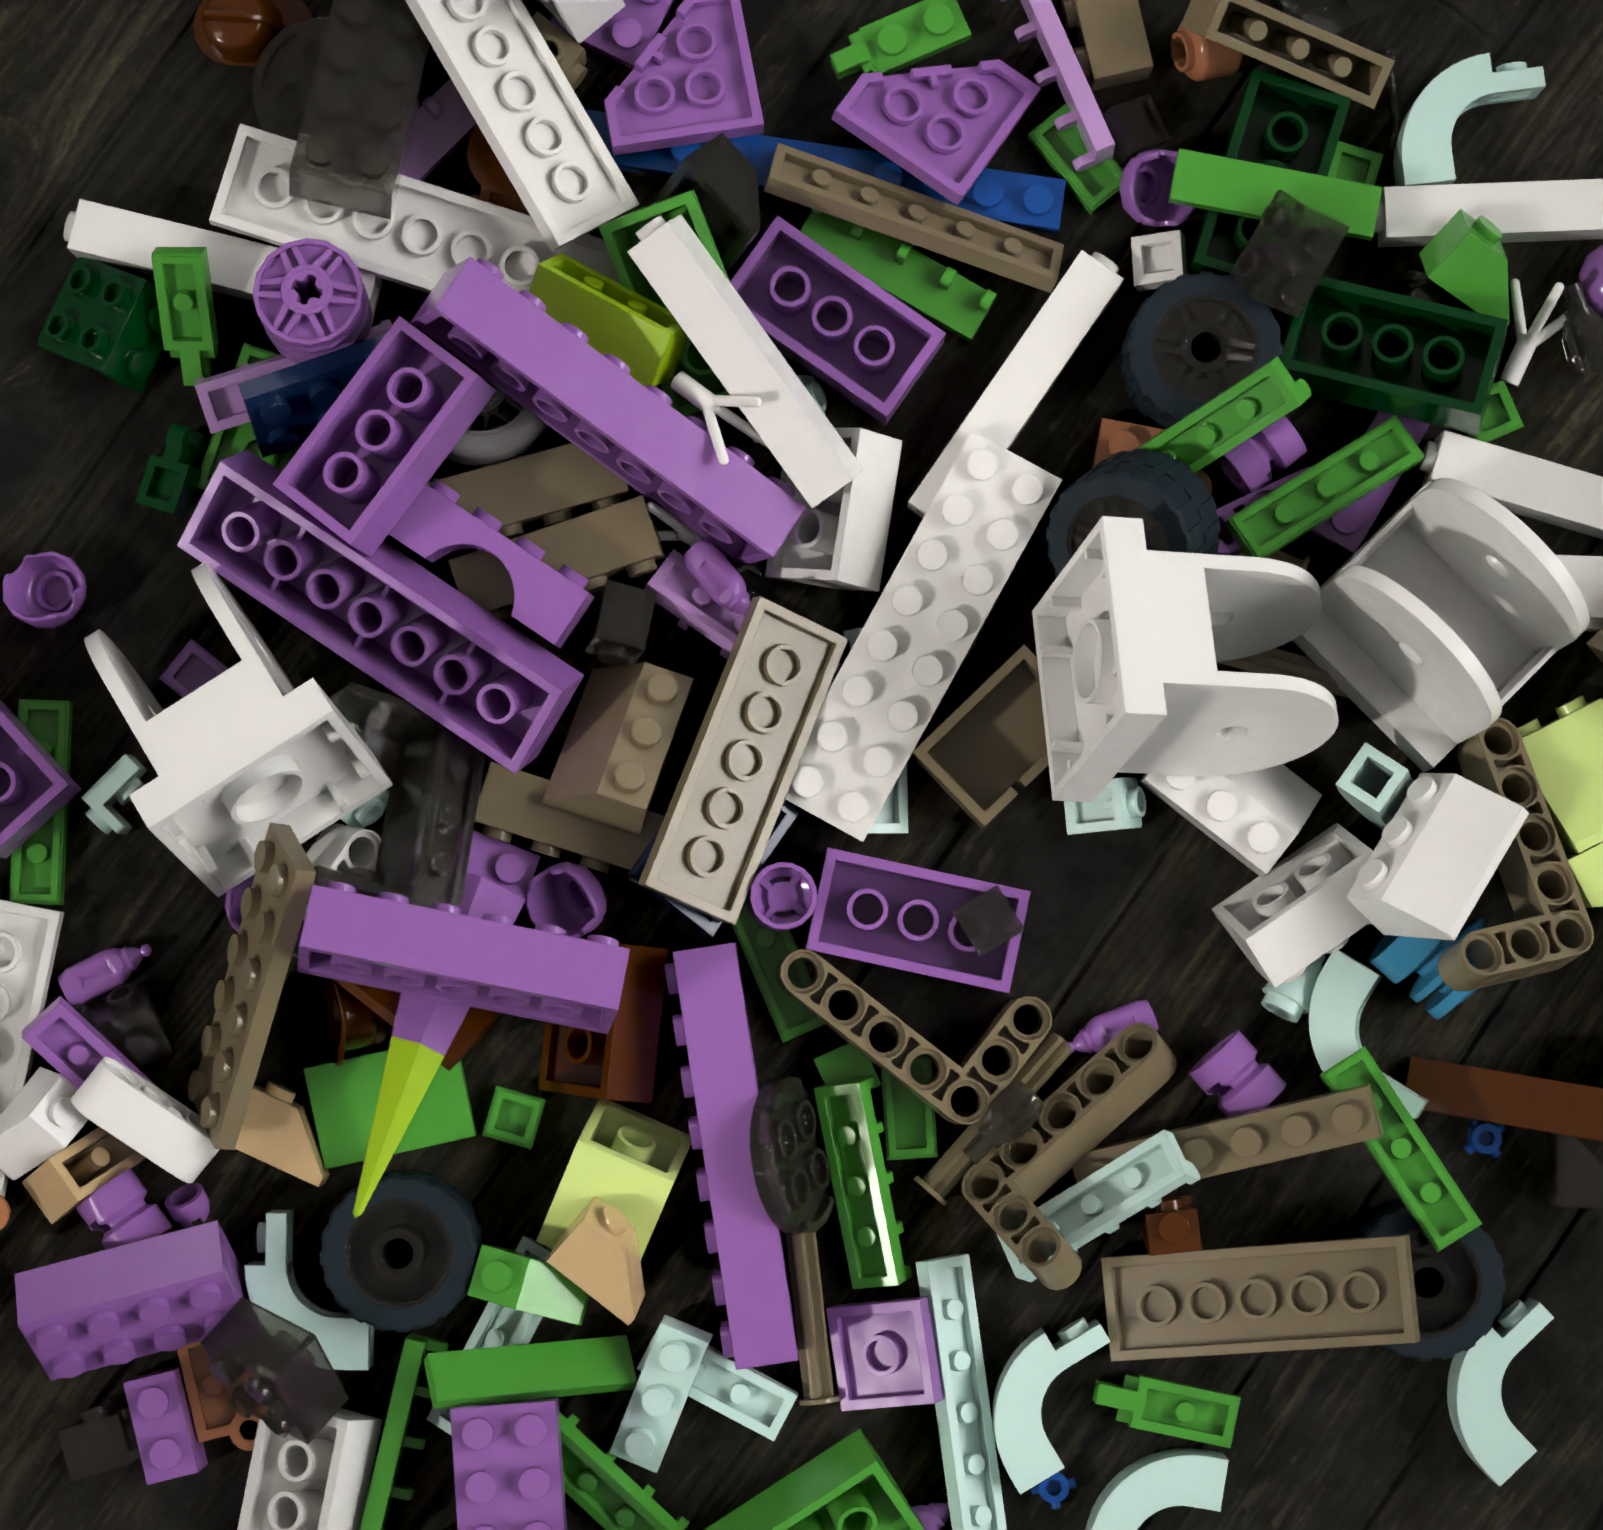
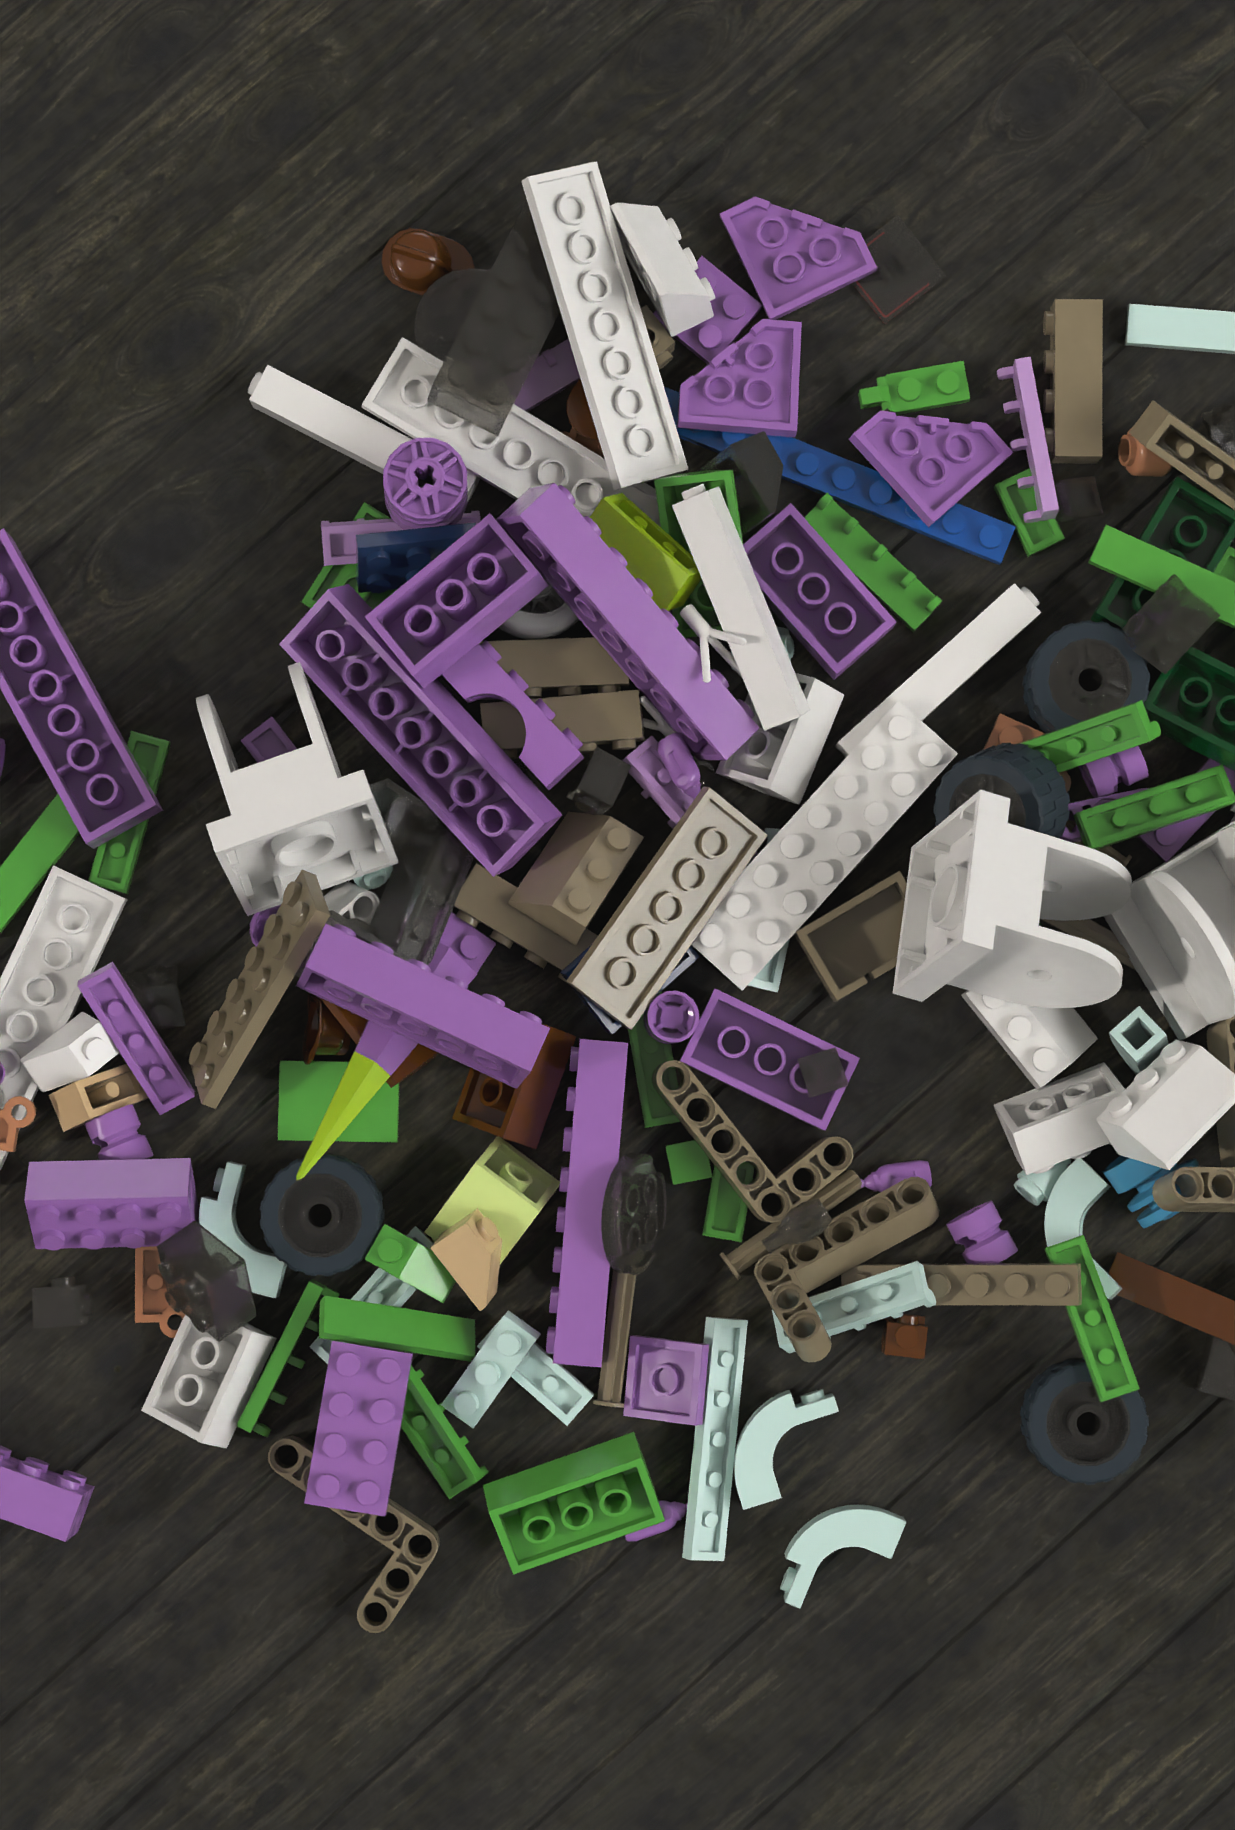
camera: 15 degrees right, 0 degrees up
medium lavender hair [3,551,87,628] -> none
dark green bracket [38,257,164,394] -> none
medium lavender piece [58,944,152,1005] -> none
white beam [71,1057,220,1183] -> none
light aqua bracket [81,754,148,835] -> none
medium lavender brick [123,1364,208,1485] -> none
dark green plate [135,423,207,518] -> none
bright green hinge [151,247,219,386] -> none
medium lavender hinge [165,1183,210,1228] -> none
tan slope [235,1081,329,1187] -> none
bright green tile [482,1085,547,1149] -> none
medium lavender hair [525,861,607,938] -> none
dark tan plate [763,143,1064,293] -> none
bright green hinge [814,1075,913,1289] -> none
blue piece [1031,1471,1076,1509] -> none
light aqua bracket [1064,777,1146,835] -> none
bright green hinge [1092,1374,1241,1448] -> none
dark tan plate [1101,1234,1420,1362] -> none
medium lavender hair [1119,149,1196,227] -> none
white plate [1131,230,1188,291] -> none
light aqua arch [1447,1298,1554,1486] -> none
blue piece [1464,1119,1505,1159] -> none

